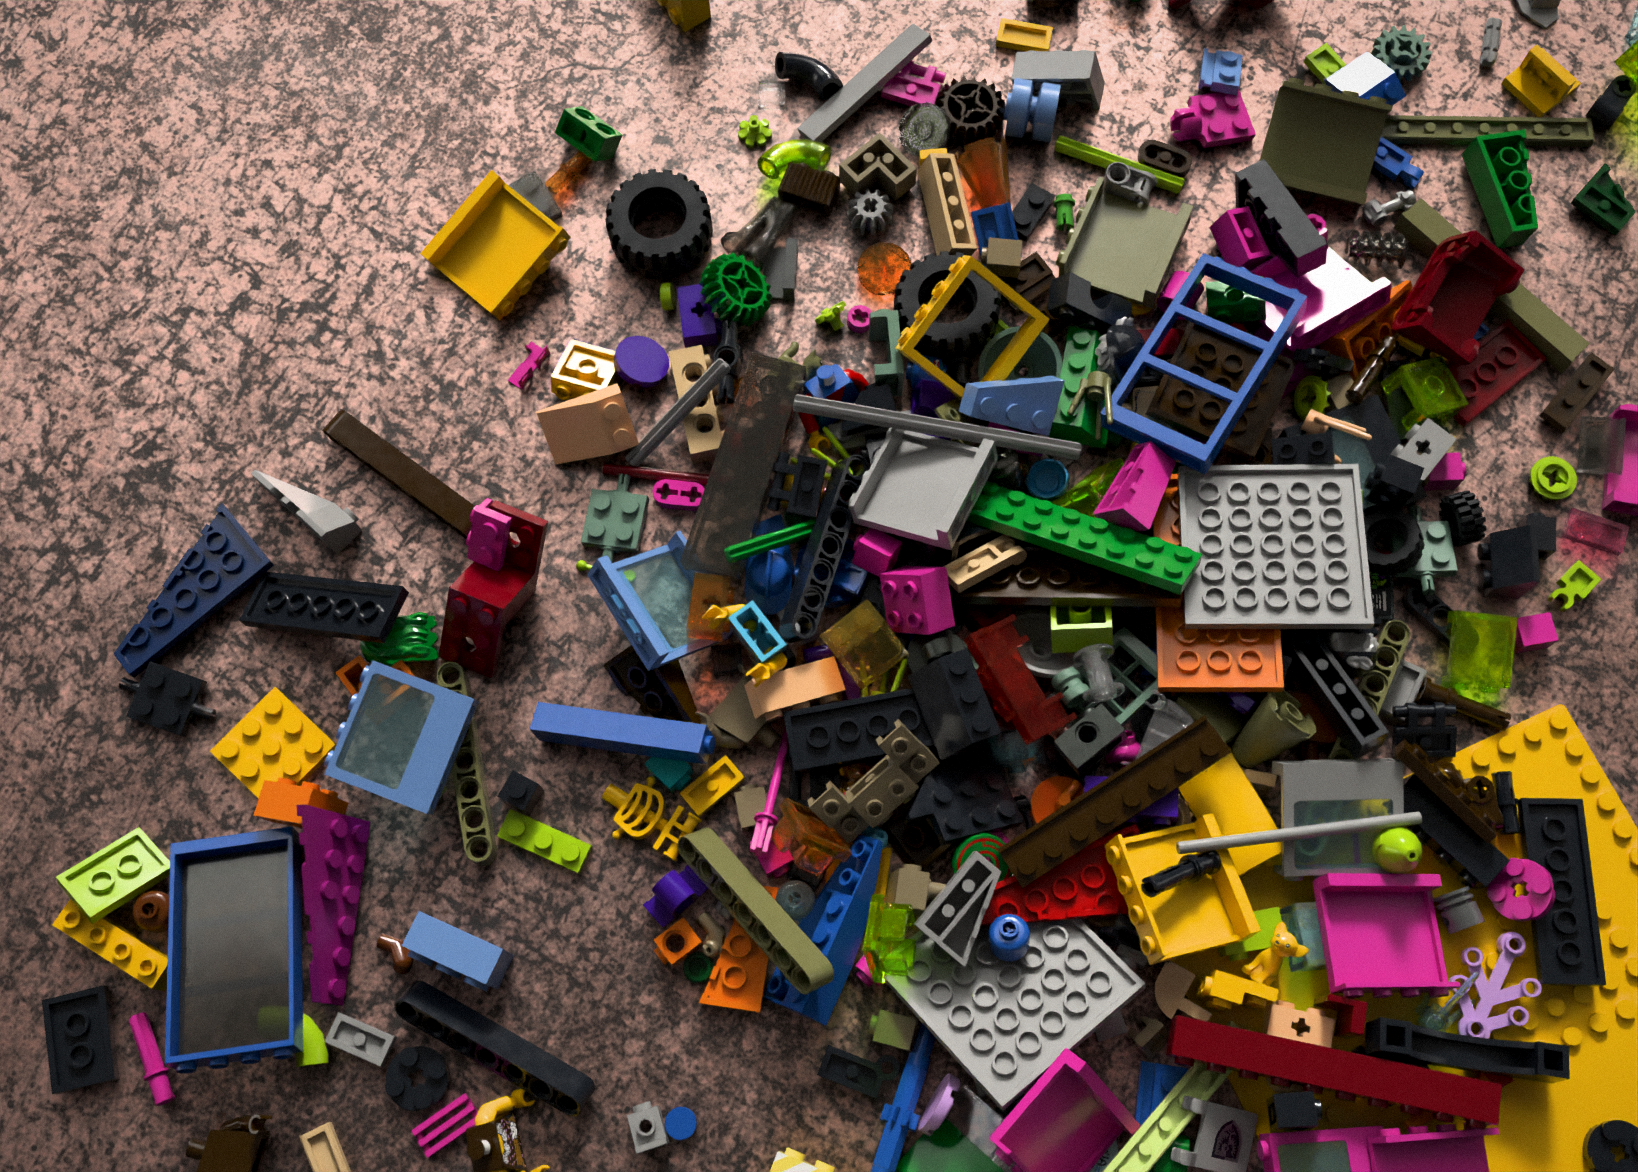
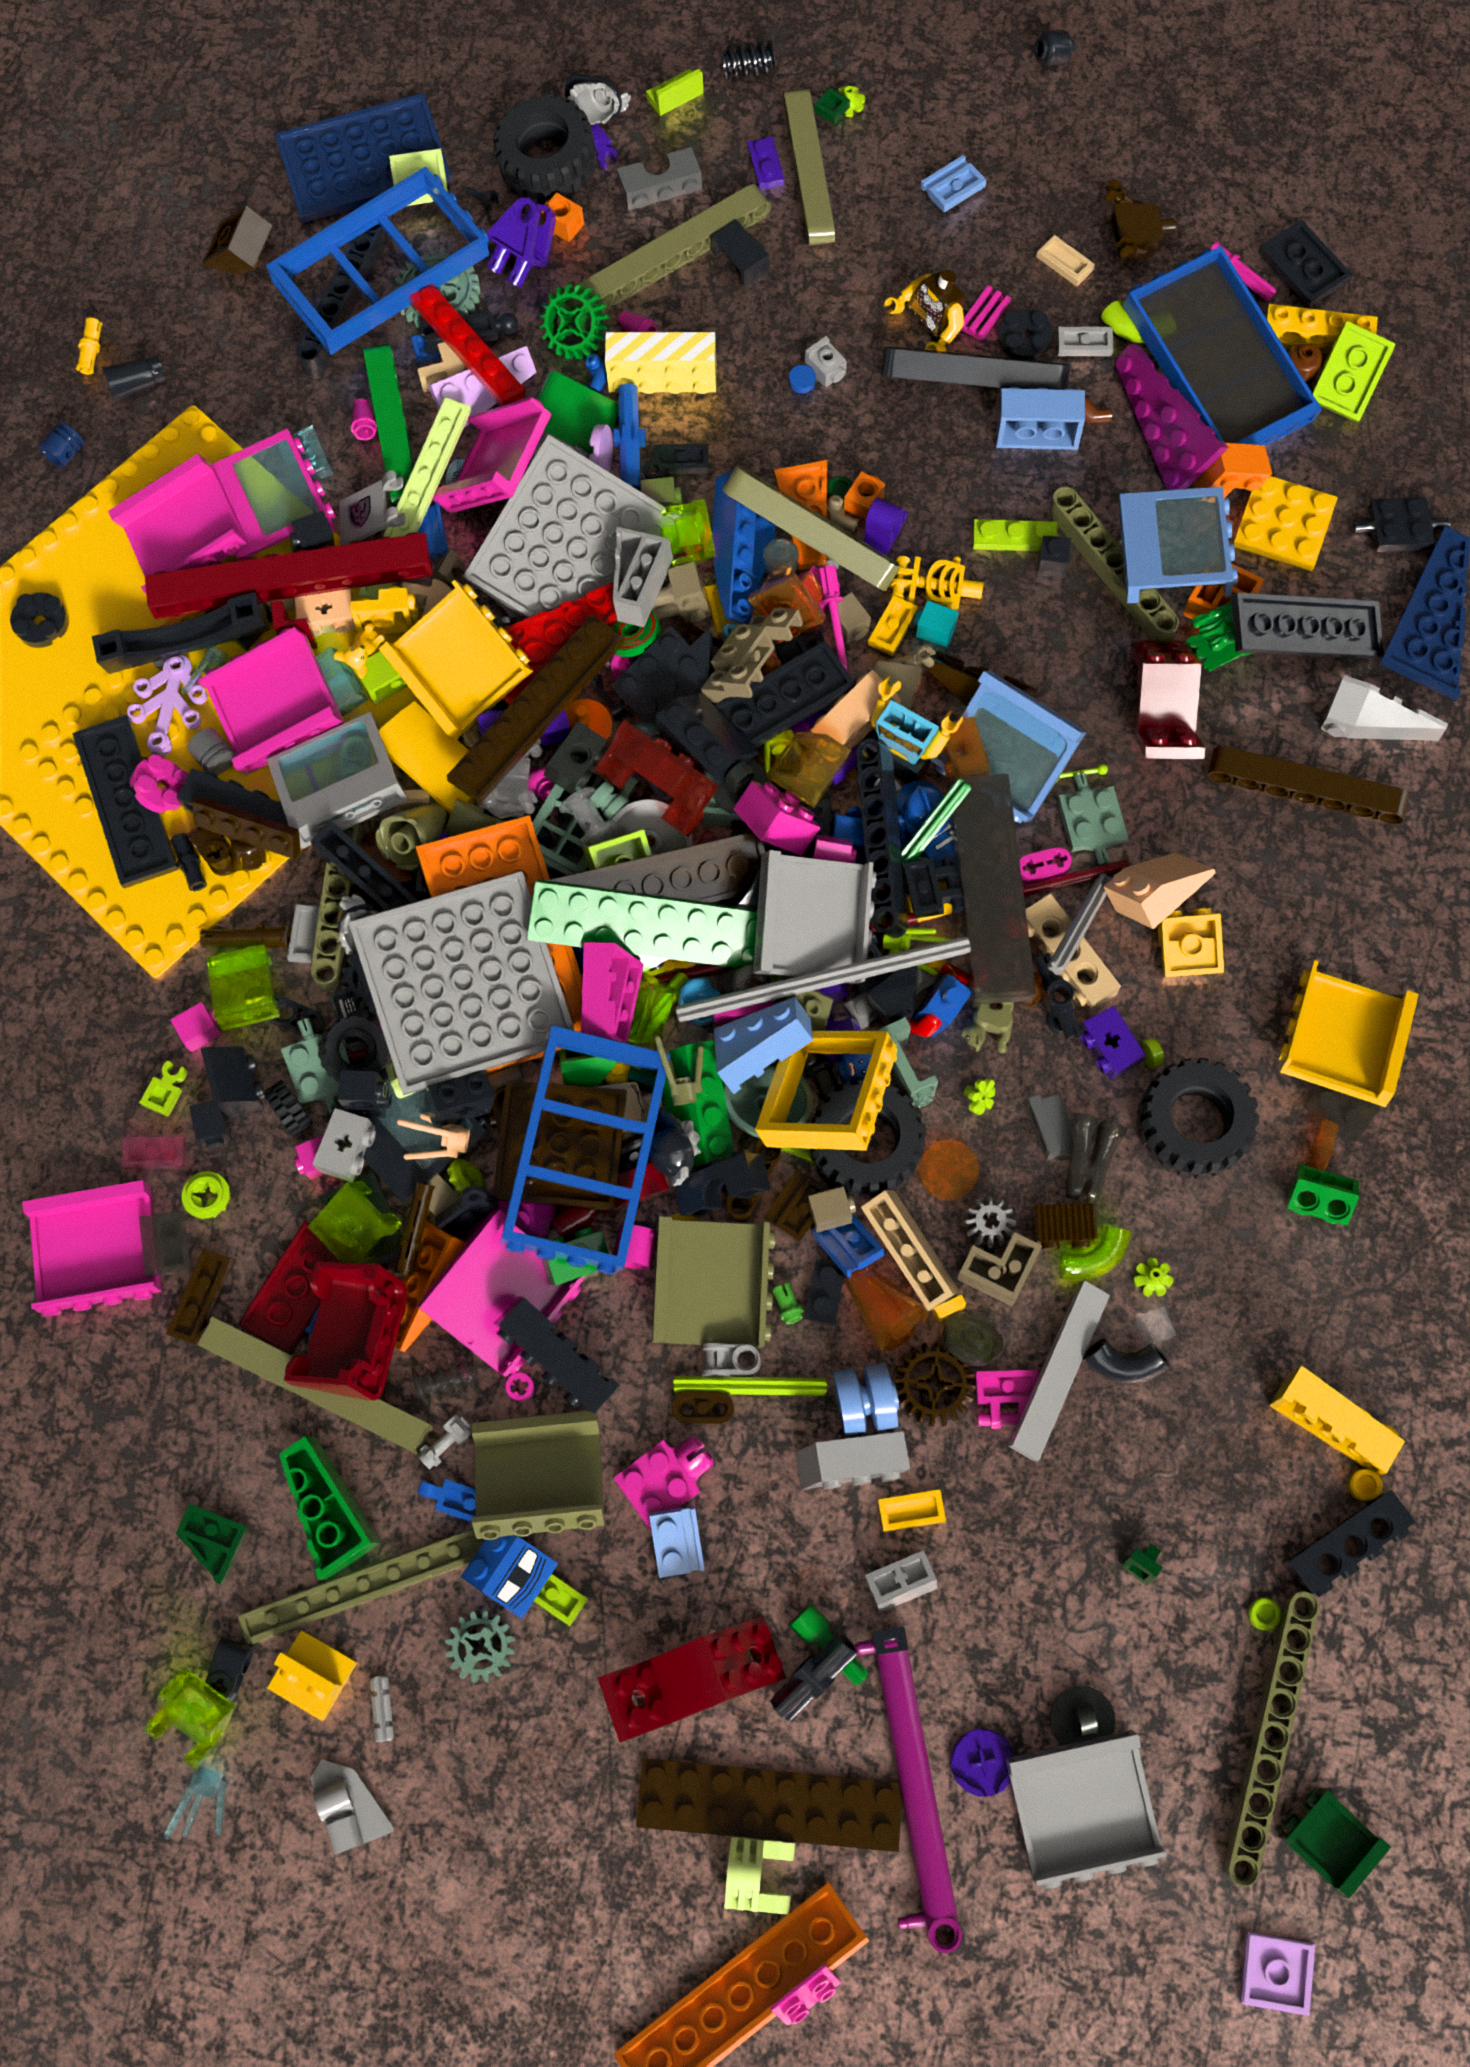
camera: 160 degrees right, 0 degrees up
dark pink bracket [466,498,512,571] -> none
dark pink piece [508,341,550,390] -> none
brick [530,702,715,764] -> none
dark purple tile [613,335,669,388] -> none
green gear [699,252,773,327] -> none
dark pink bush [847,305,871,333] -> none
tan plate [943,534,1027,593] -> none
blue head [988,914,1030,962] -> none
black pin [1141,850,1221,898] -> none
light grey piece [1176,811,1422,855] -> none
dark pink brick [1209,206,1271,271] -> none
lime helmet [1372,827,1423,874] -> none
black plate [1392,702,1457,758] -> none

